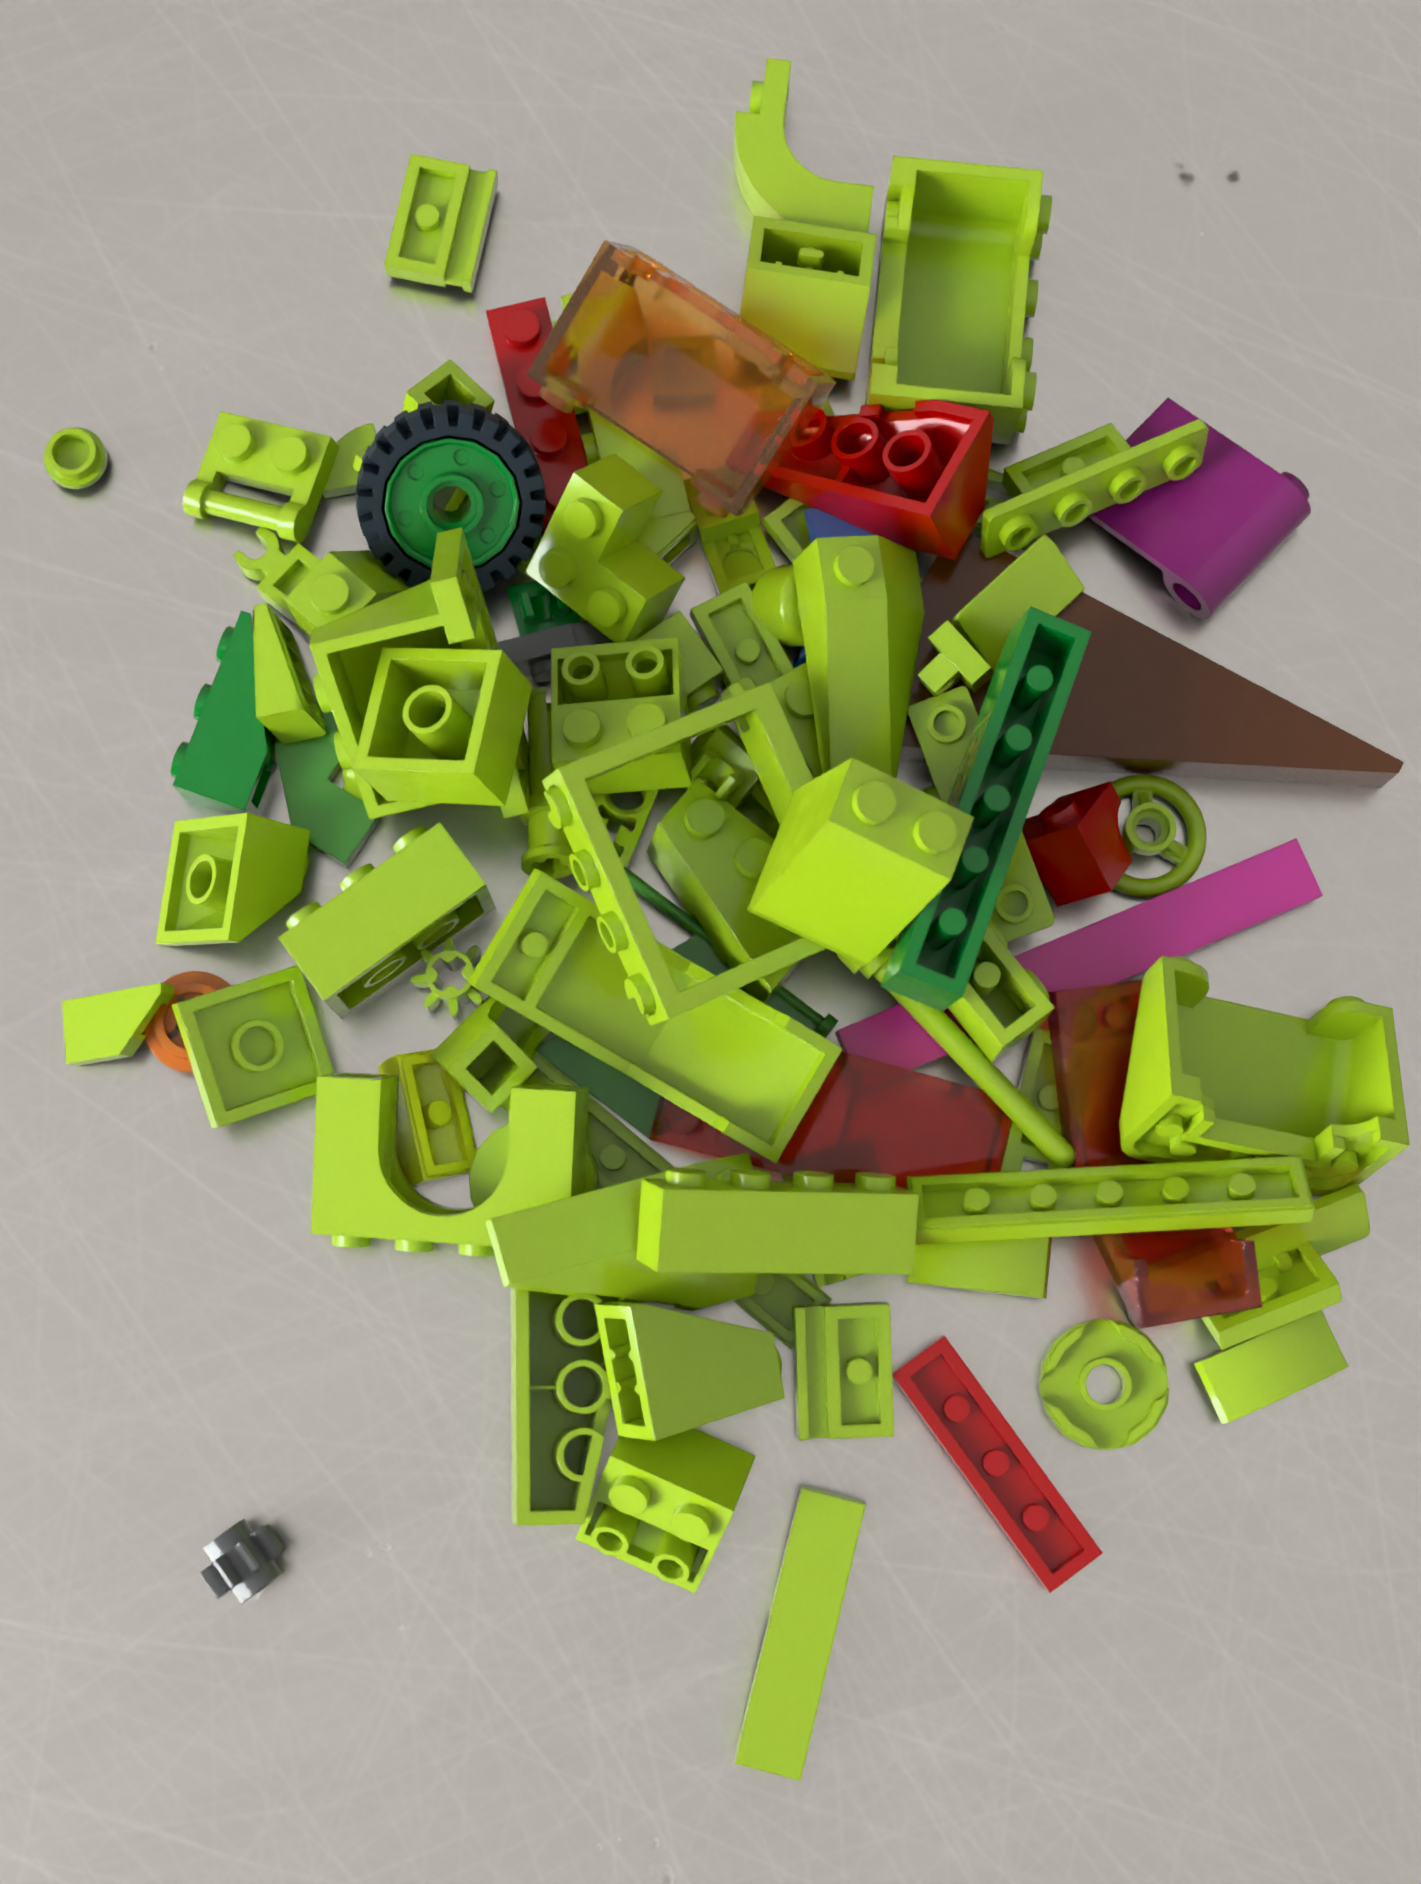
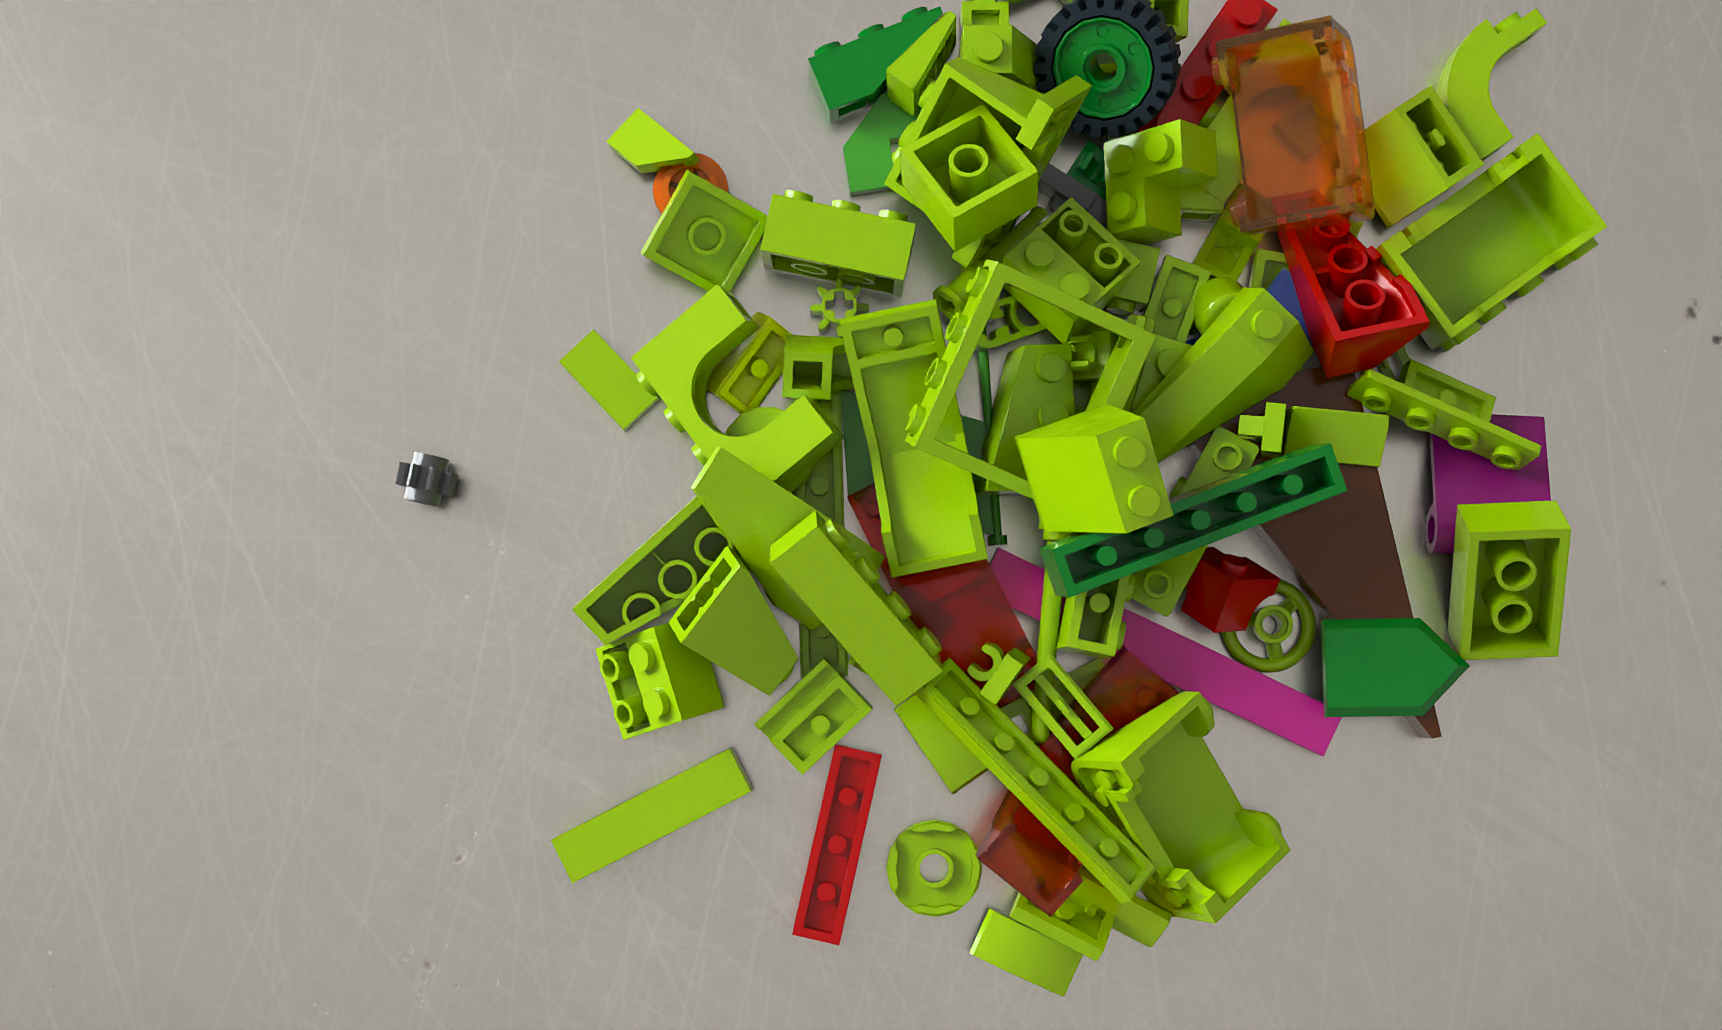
camera: 50 degrees right, 5 degrees up
lime slope [155,813,310,946] -> none
none -> lime tile [559,329,660,431]
none -> lime tile [967,642,1031,705]
none -> lime tile [1012,653,1114,760]
none -> green tile [1321,618,1470,717]
none -> lime brick [1448,501,1571,660]

